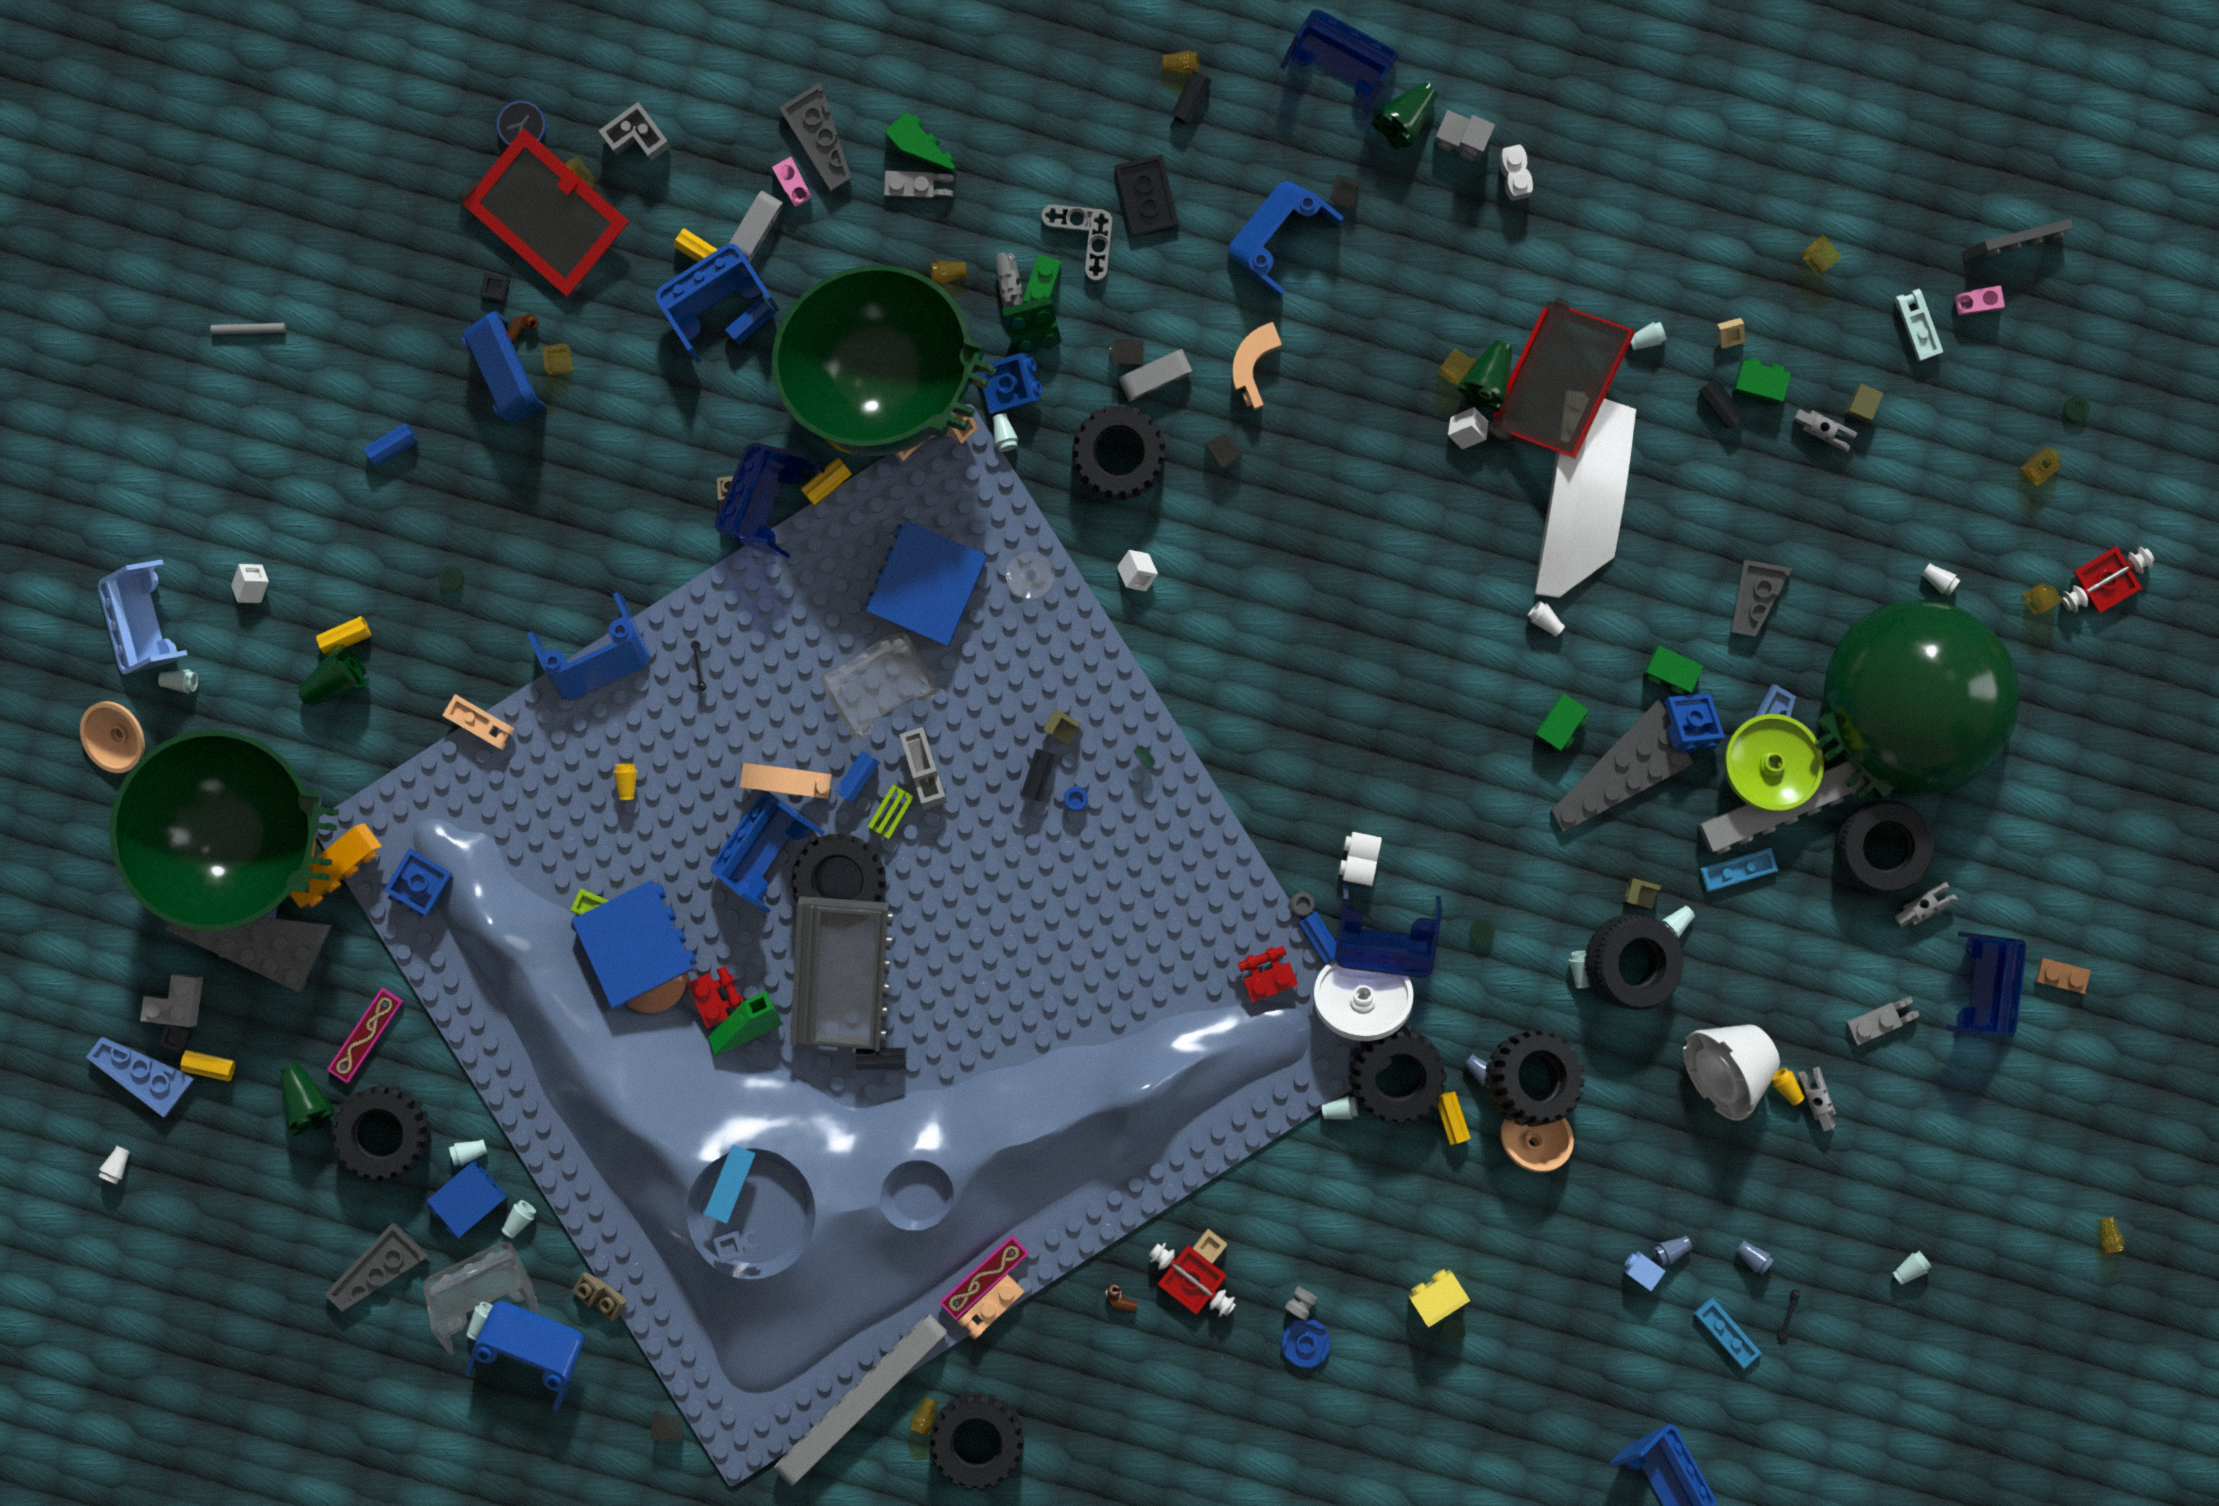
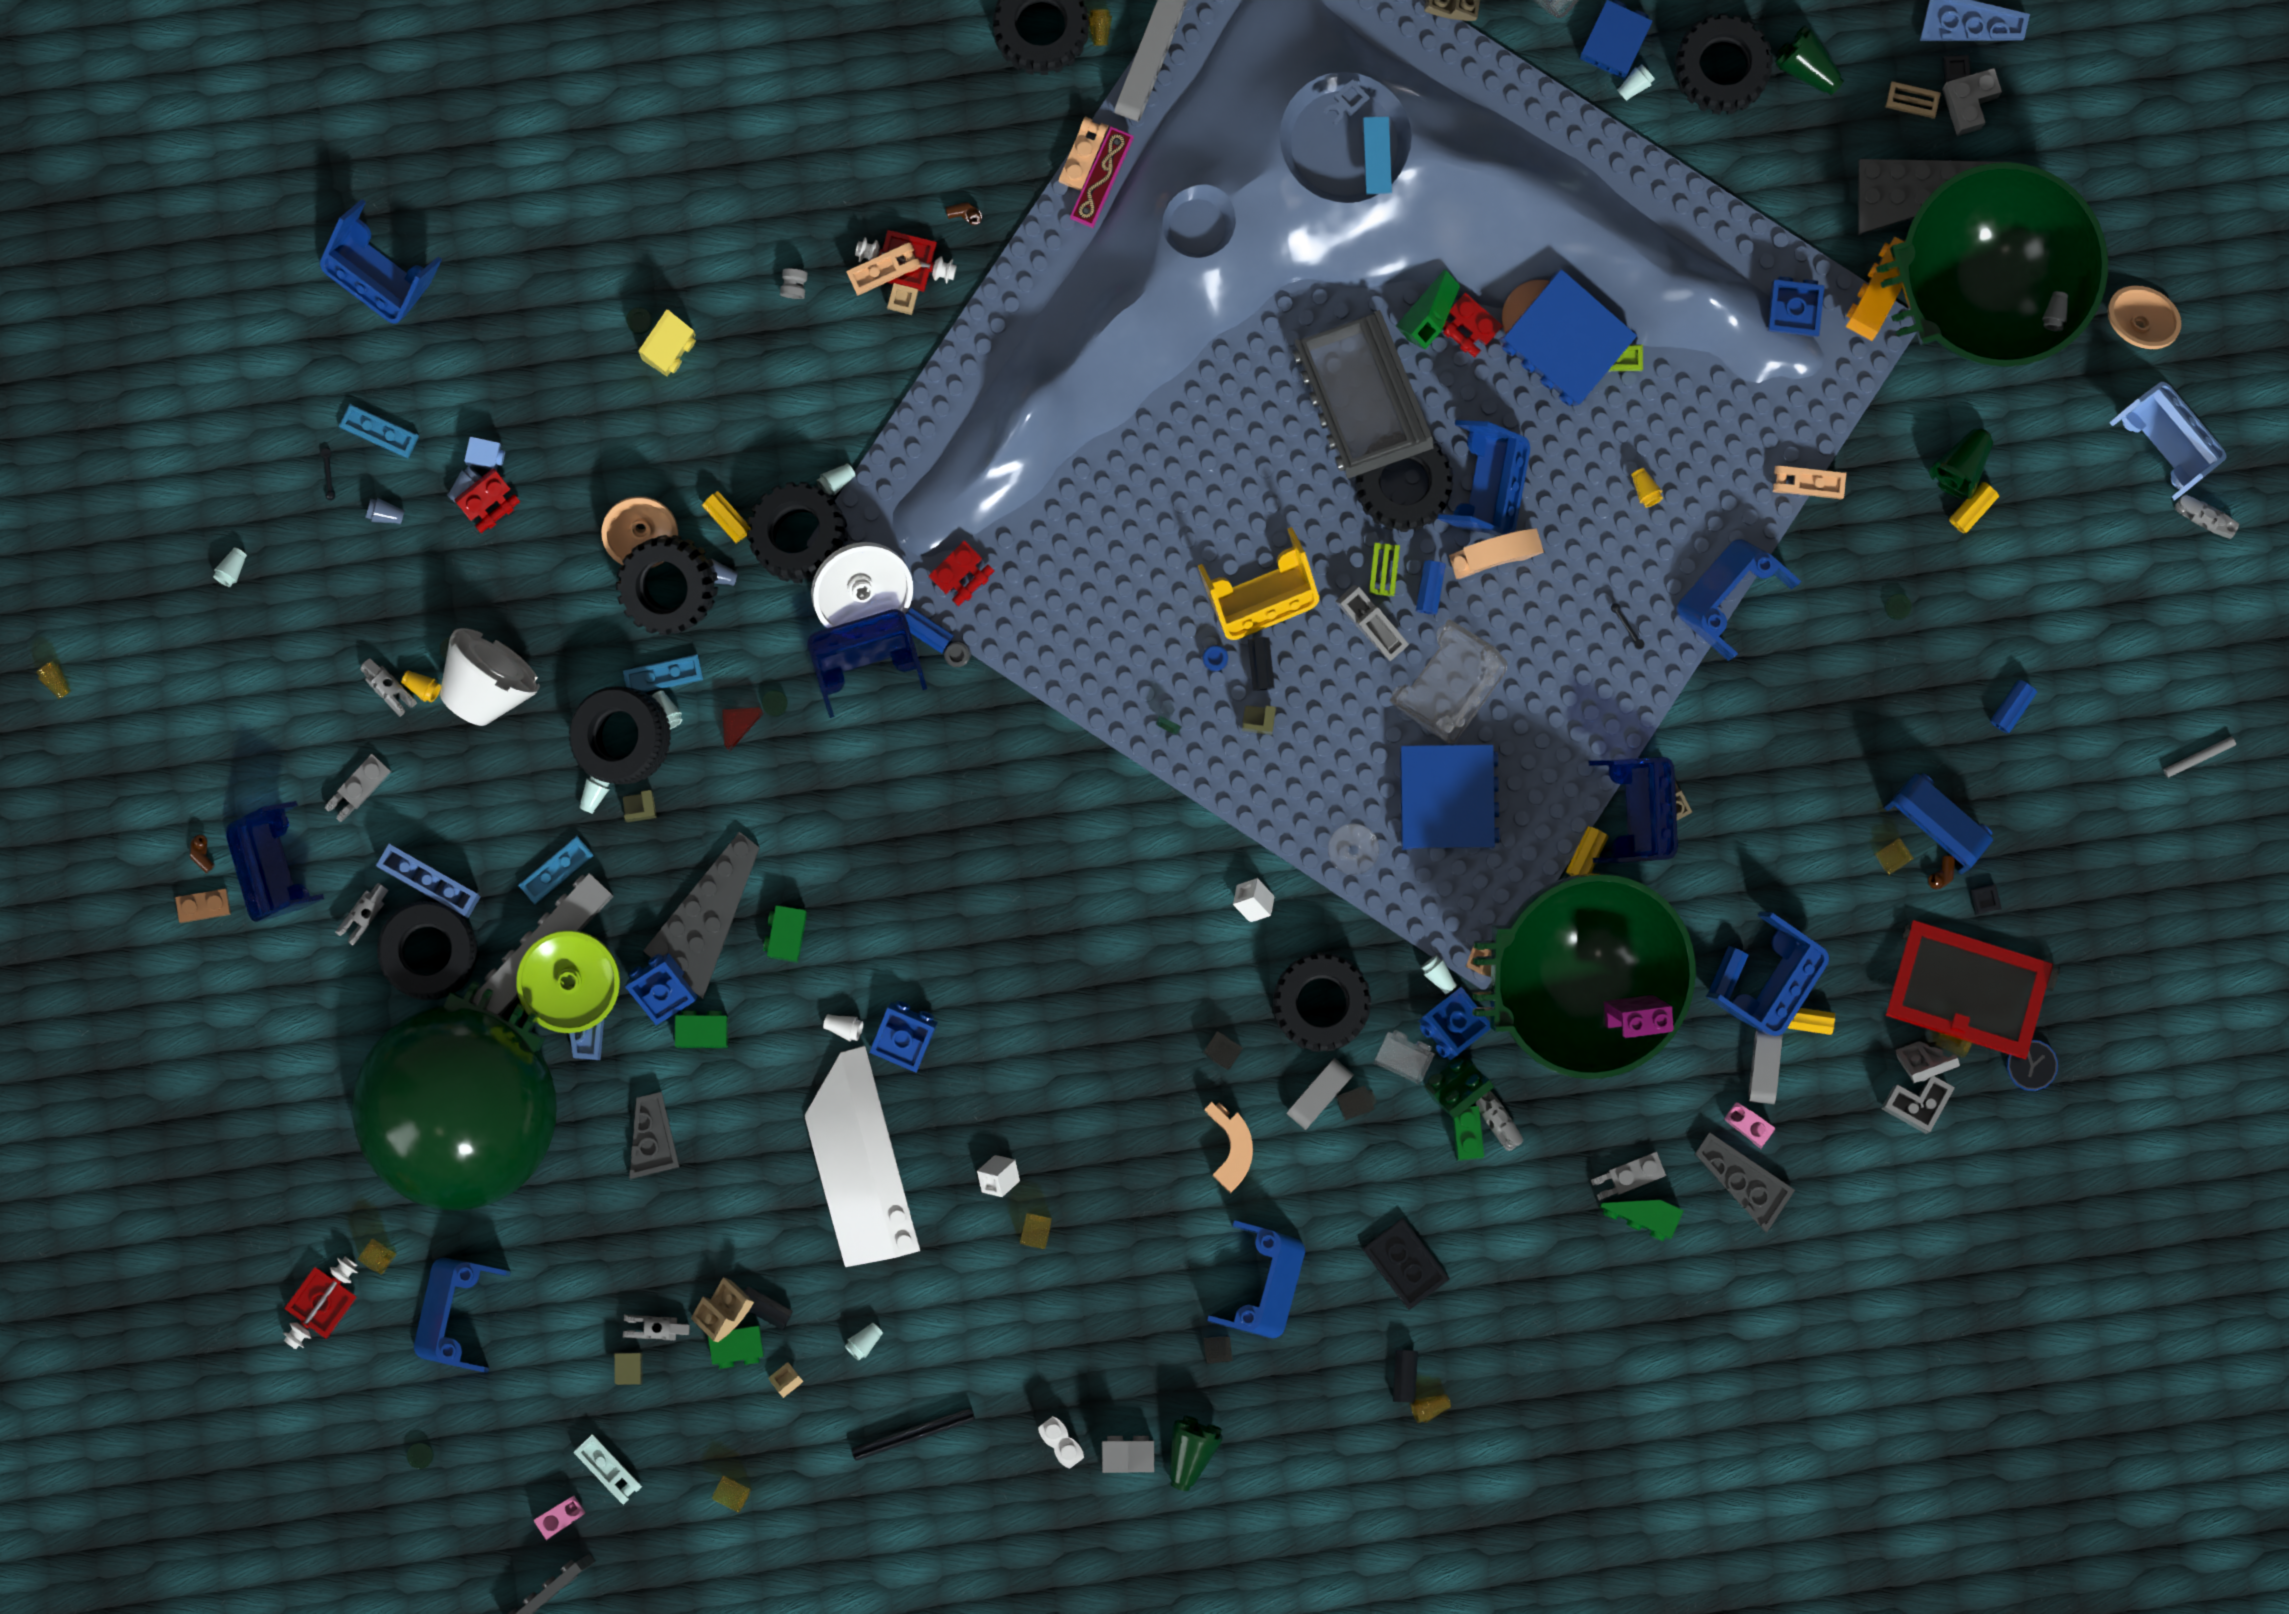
camera: 150 degrees right, 5 degrees down
light aqua cone [159,669,198,694] -> none
yellow axle [180,1050,235,1081] -> none
white panel [232,564,269,603] -> none
tile [327,987,404,1083] -> none
light aqua cone [502,1200,536,1238] -> none
black axle [856,1047,906,1070] -> none
clear yellow cone [930,260,967,284] -> none
light grey beam [1042,205,1112,282] -> none
clear blue windscreen [1280,9,1398,114] -> none
blue tile [1281,1318,1331,1368] -> none
white brick [1339,832,1382,886] -> none
dark green cone [1457,340,1512,412] -> none
clear smoke door [1487,297,1635,459] -> none
white cone [1922,563,1960,596] -> none
clear yellow brick [2020,447,2063,486] -> none
none -> reddish brown arm [190,835,215,874]
none -> medium blue brick [376,844,481,919]
none -> blue windscreen [414,1258,510,1373]
none -> red plate [454,468,520,533]
none -> dark azure tile [623,654,703,693]
none -> tan slope [691,1277,754,1342]
none -> clear red slope [723,707,764,752]
none -> light nougat plate [846,243,922,296]
none -> black axle [851,1408,975,1461]
none -> blue plate [869,1001,938,1073]
none -> yellow windscreen [1198,527,1319,640]
none -> clear piece [1373,1030,1435,1084]
none -> magenta panel [1604,995,1673,1038]
none -> tan tile [1885,82,1941,118]
none -> light grey wing [1895,1041,1960,1083]
none -> dark grey cone [2042,291,2068,331]
none -> light grey hinge [2174,495,2239,539]

